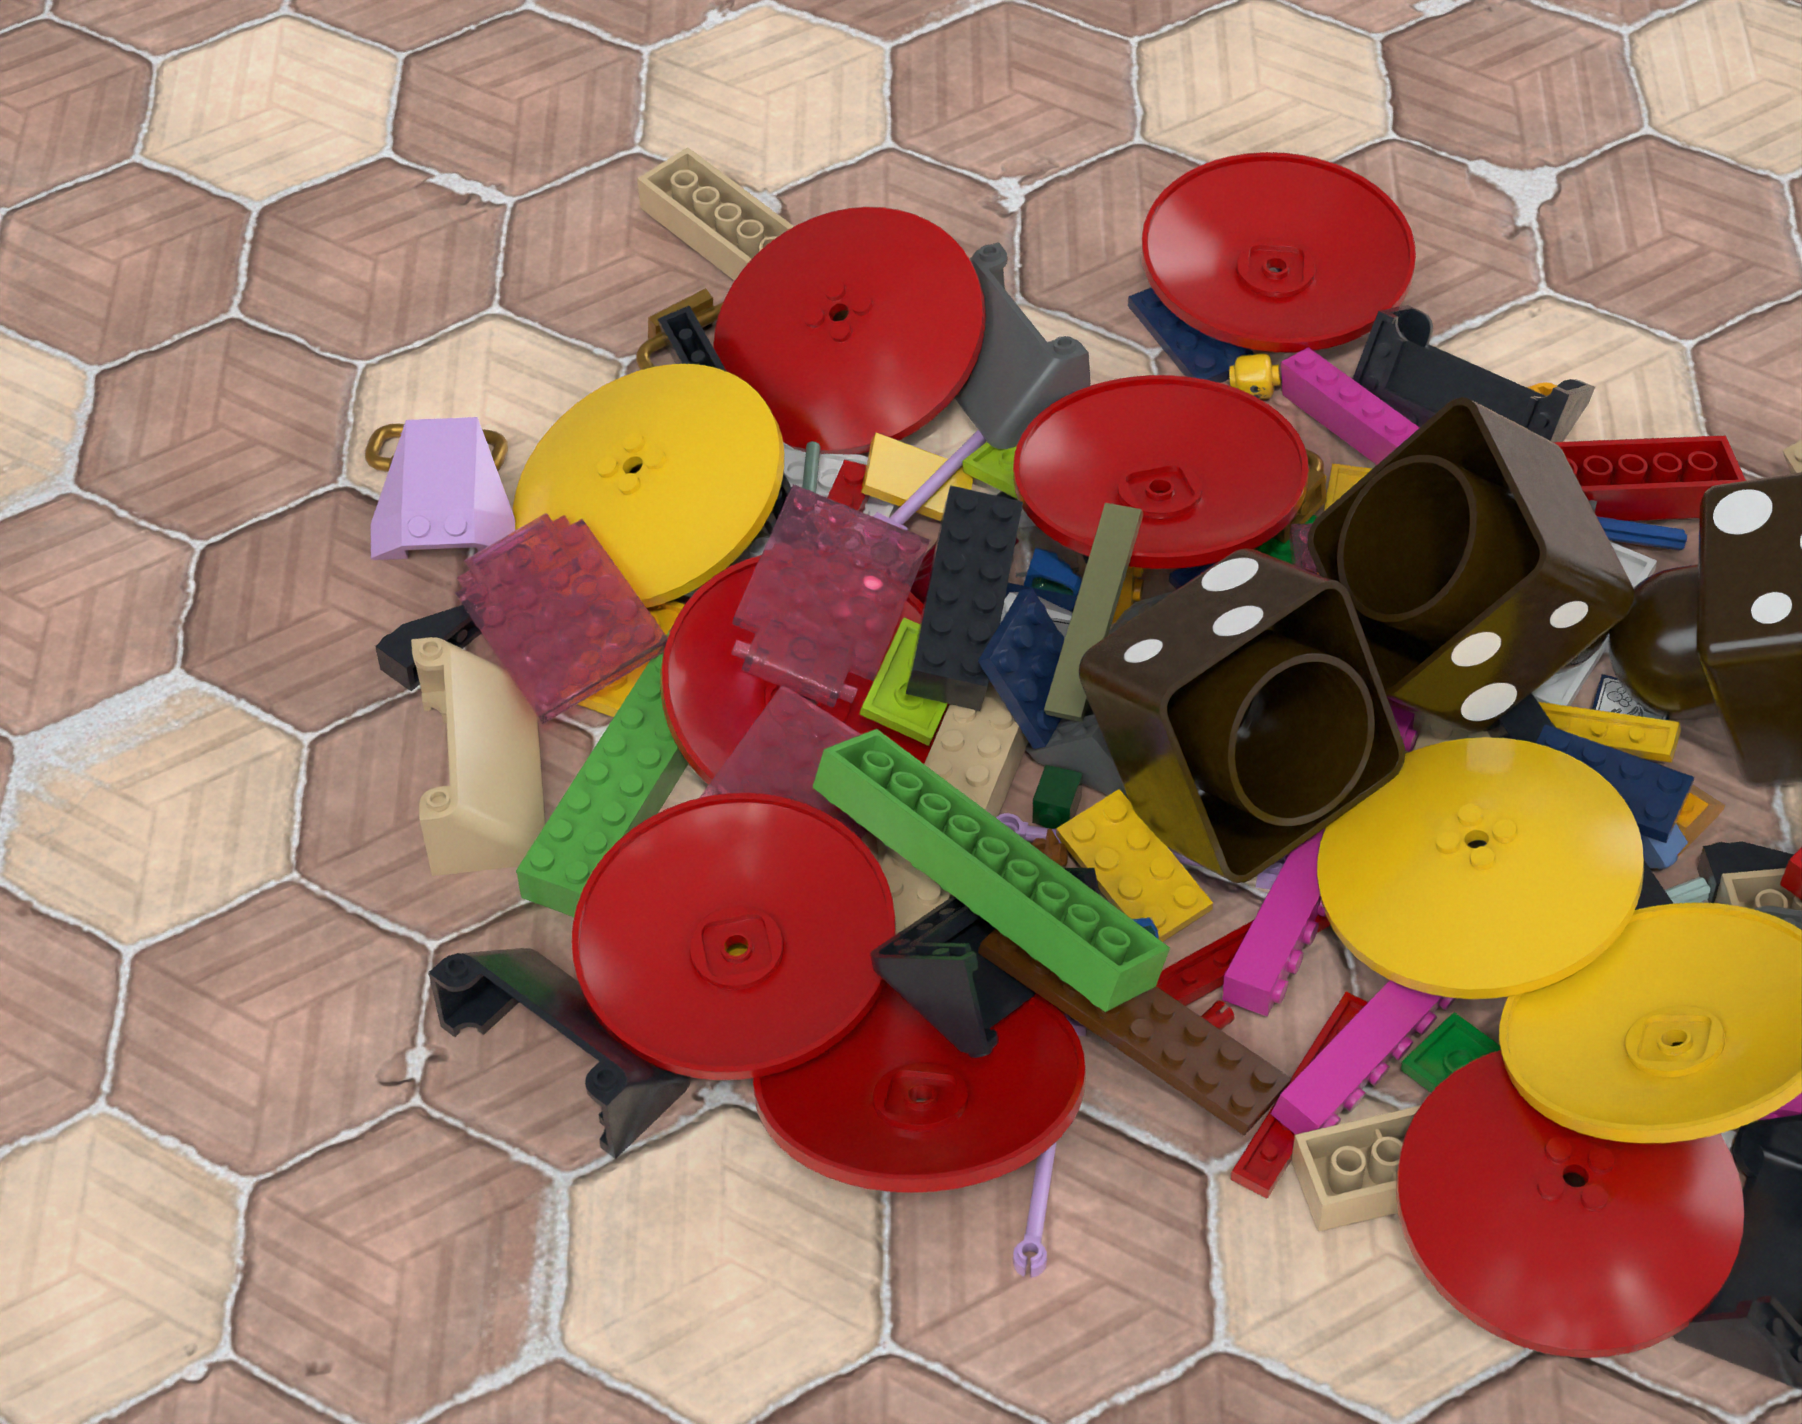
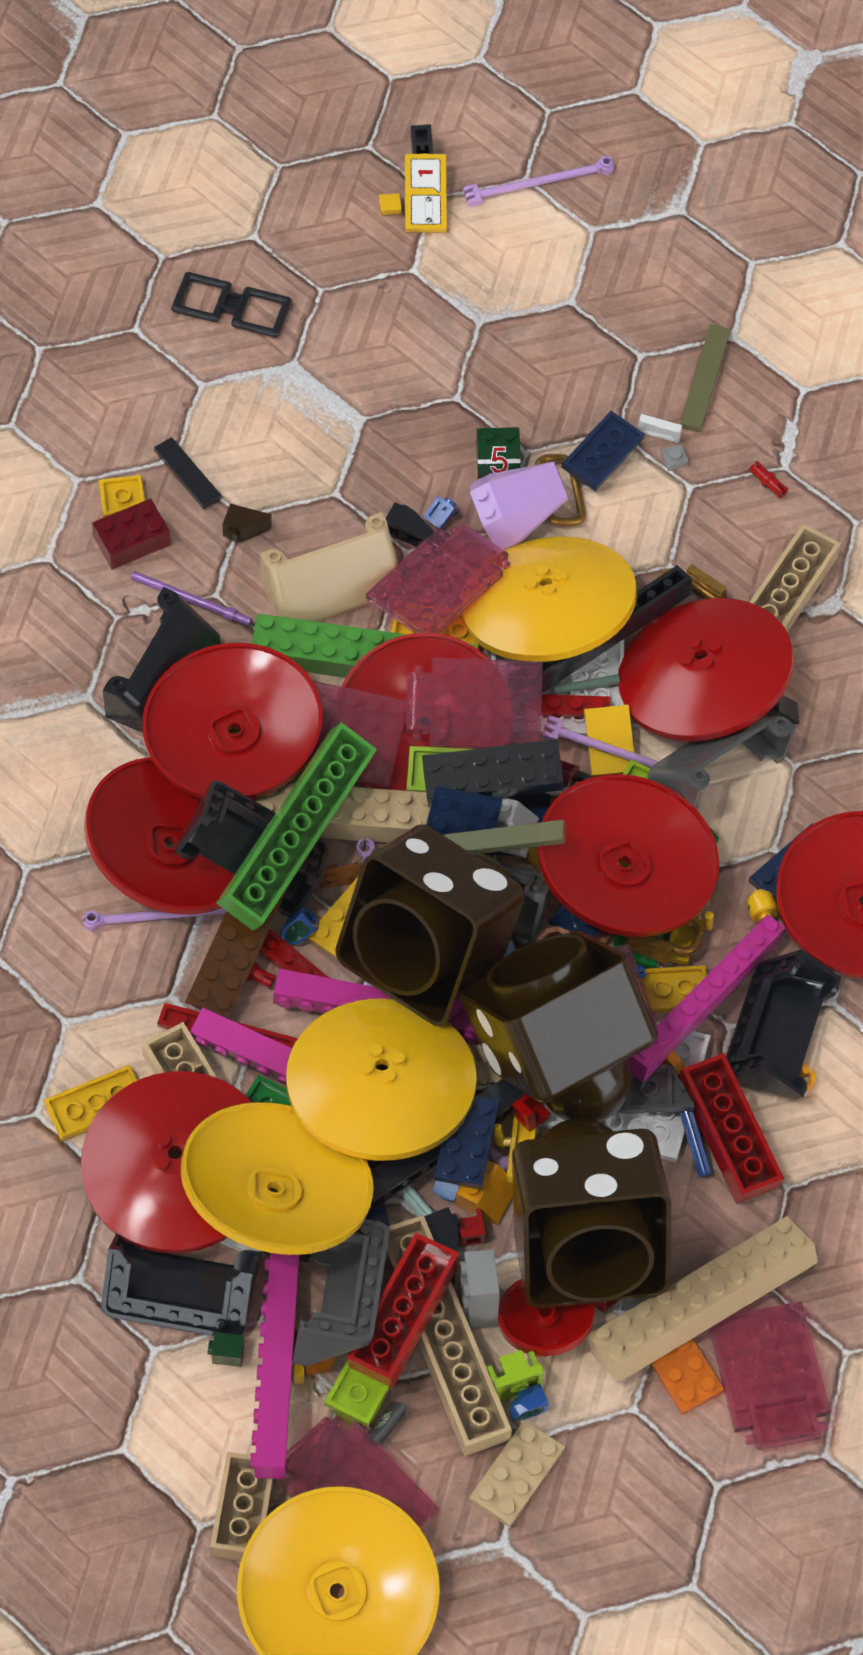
camera: 70 degrees right, 10 degrees up
none -> yellow tile [43,1065,138,1142]
none -> dark red brick [92,498,171,570]
none -> yellow tile [98,475,145,518]
none -> medium lavender bar [131,571,253,626]
none -> black tile [154,437,221,510]
none -> dark brown slope [222,503,272,542]
none -> bracket [423,496,459,530]
none -> red panel [458,1209,486,1247]
none -> dark green slope [476,427,521,478]
none -> red panel [512,1094,551,1132]
none -> dark blue plate [561,411,645,491]
none -> white tile [638,414,682,443]
none -> light grey plate [661,444,689,471]
none -> olive tile [680,324,731,433]
none -> red pin [749,461,788,499]

